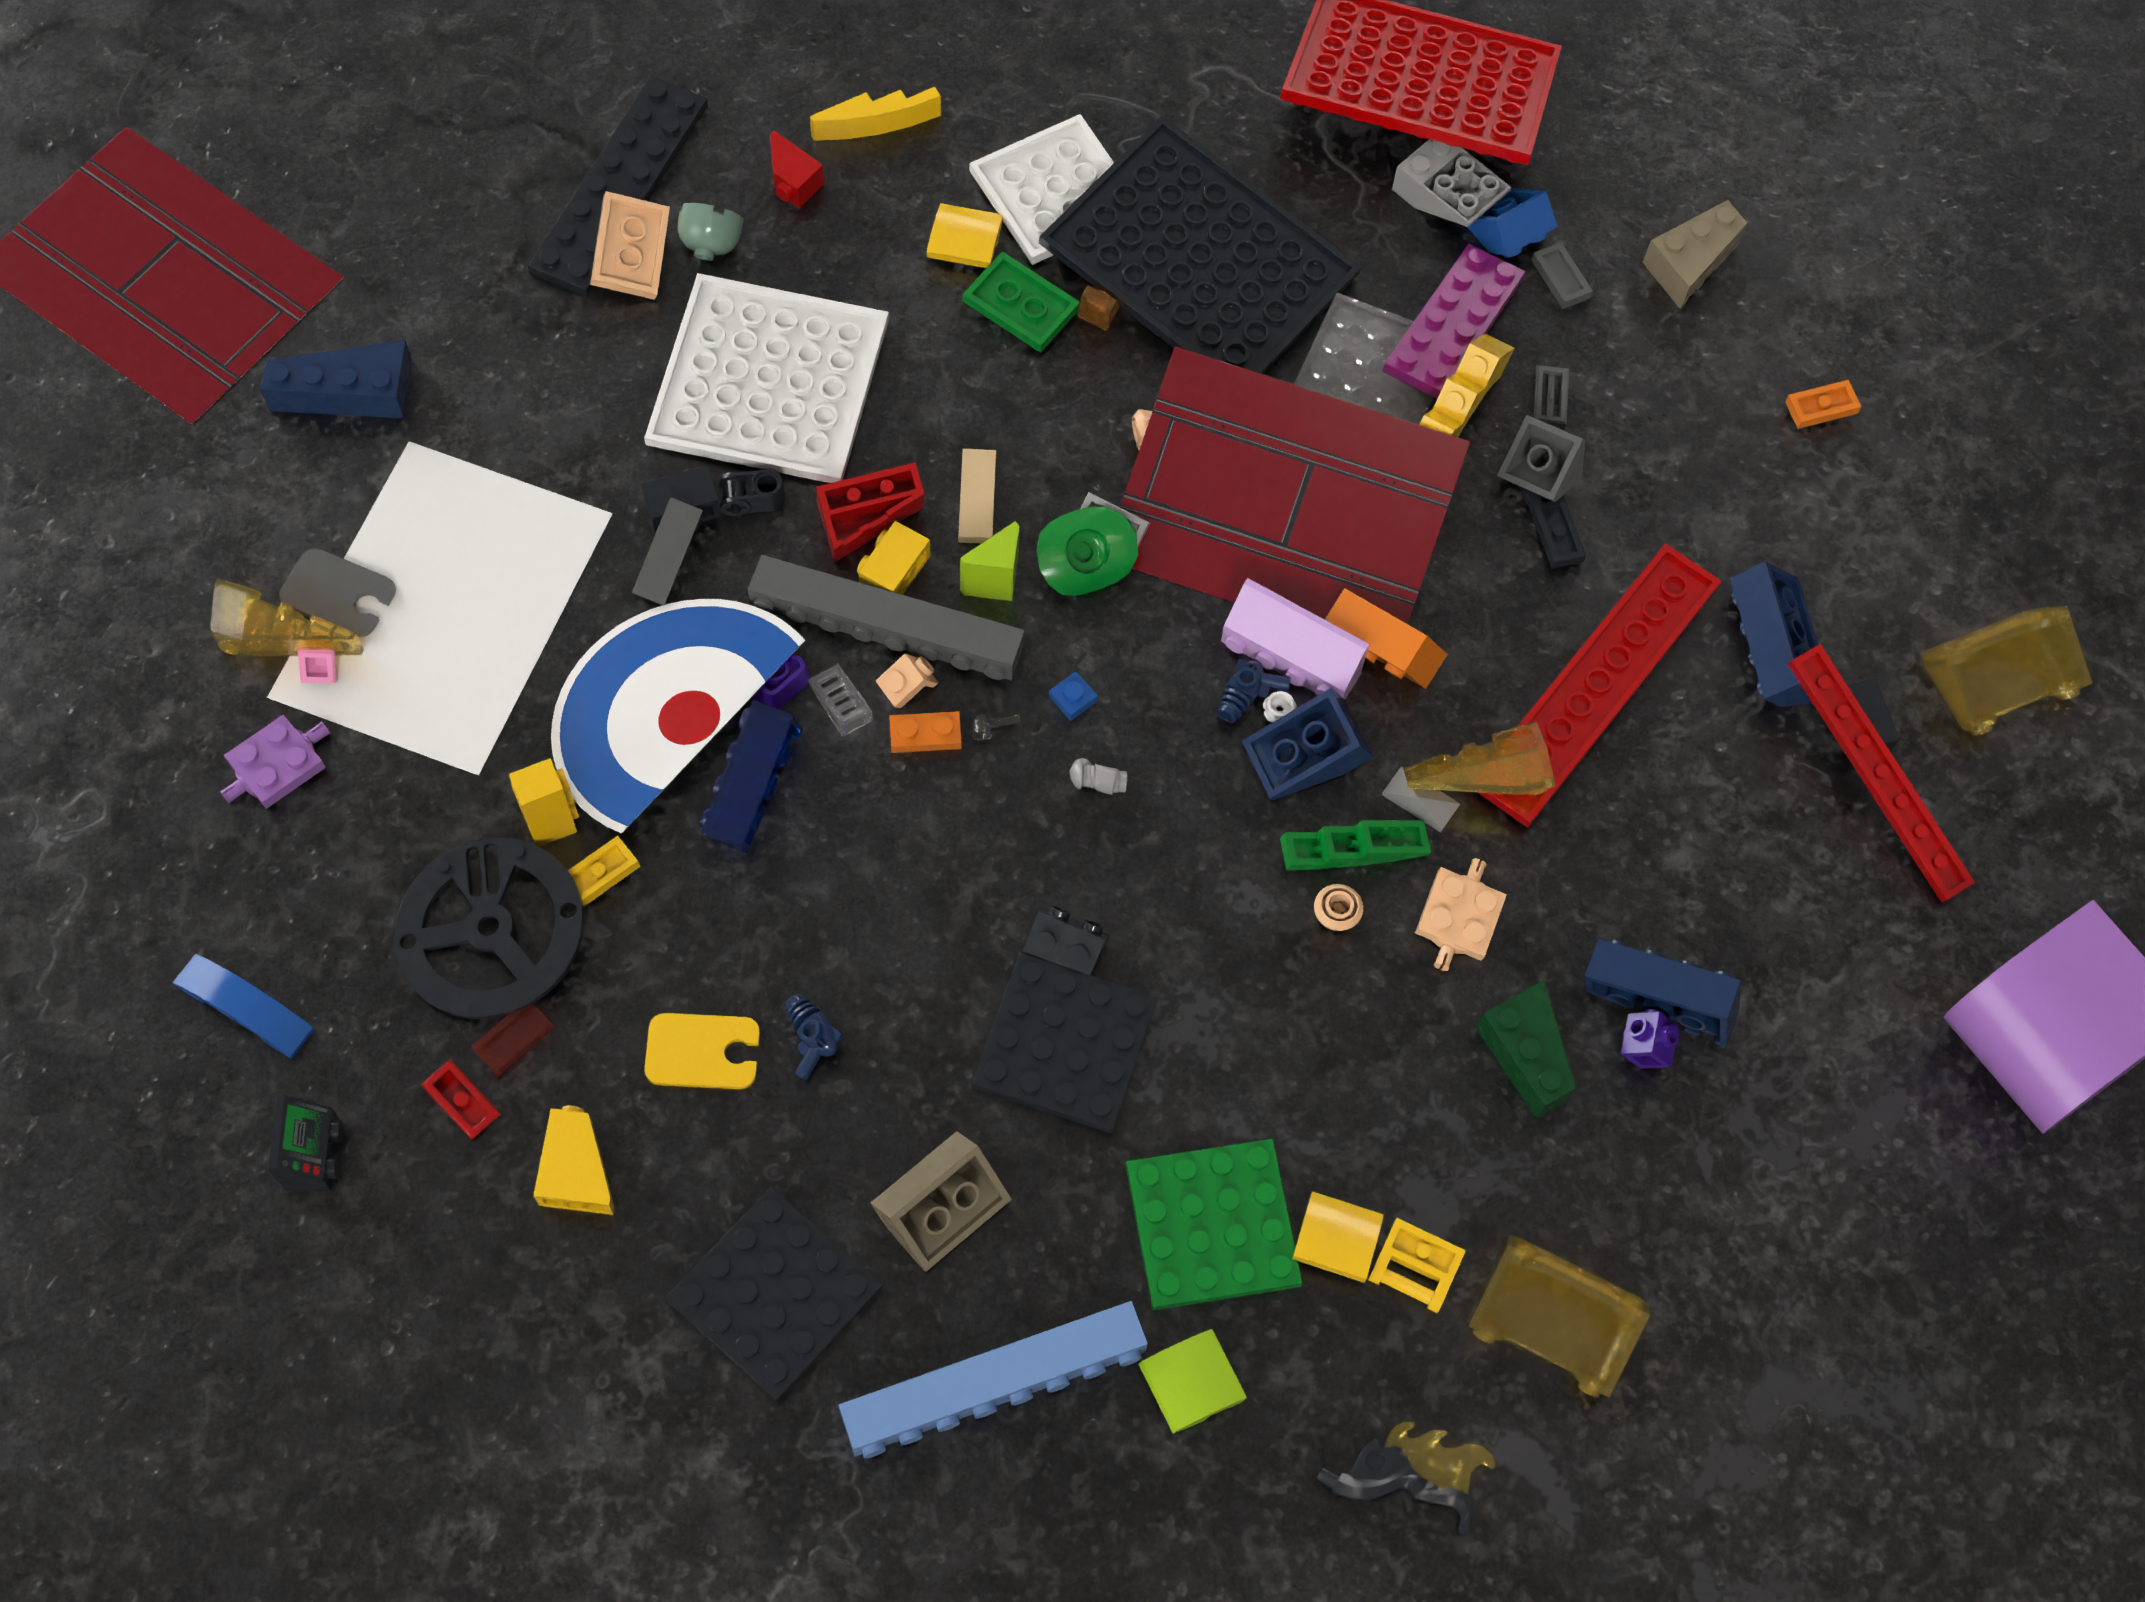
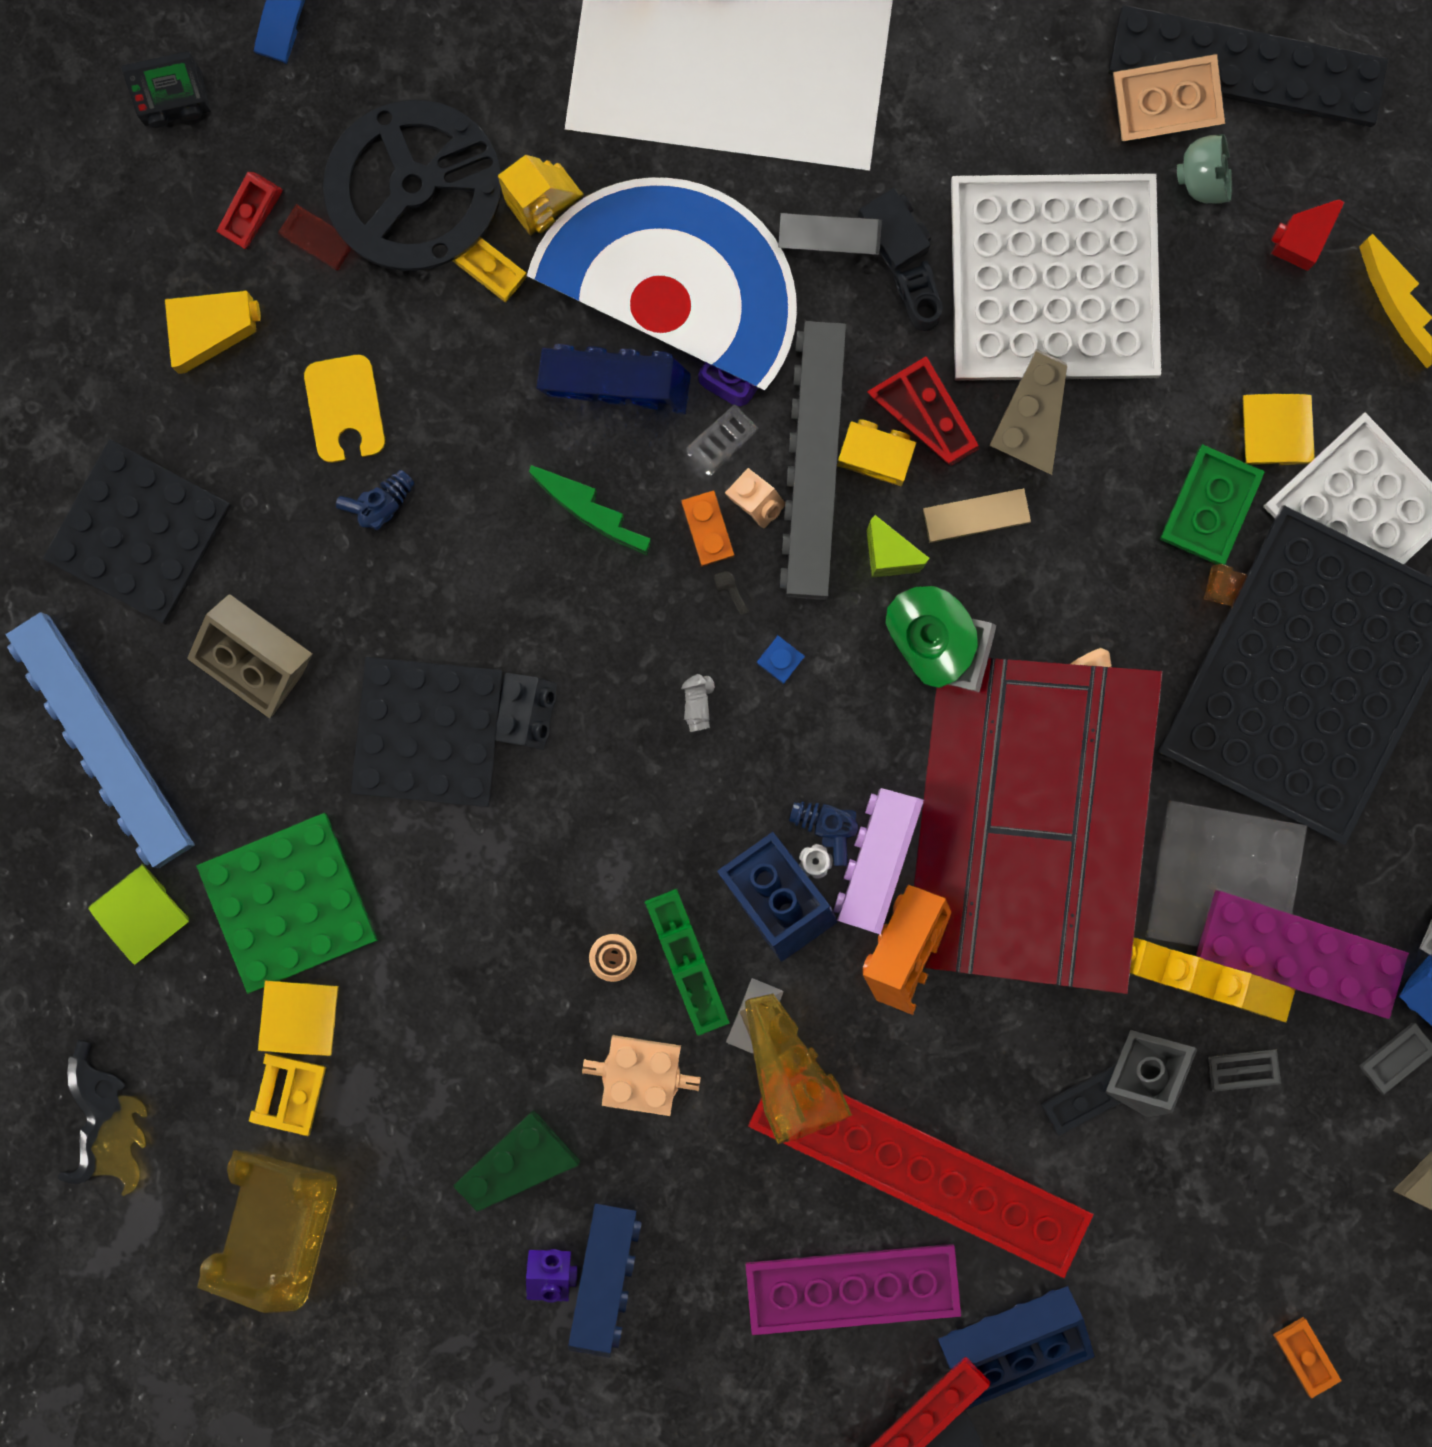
camera: 80 degrees right, 20 degrees up
none -> green slope [529,465,651,556]
none -> magenta plate [745,1244,961,1335]
none -> dark tan wedge [990,349,1067,475]

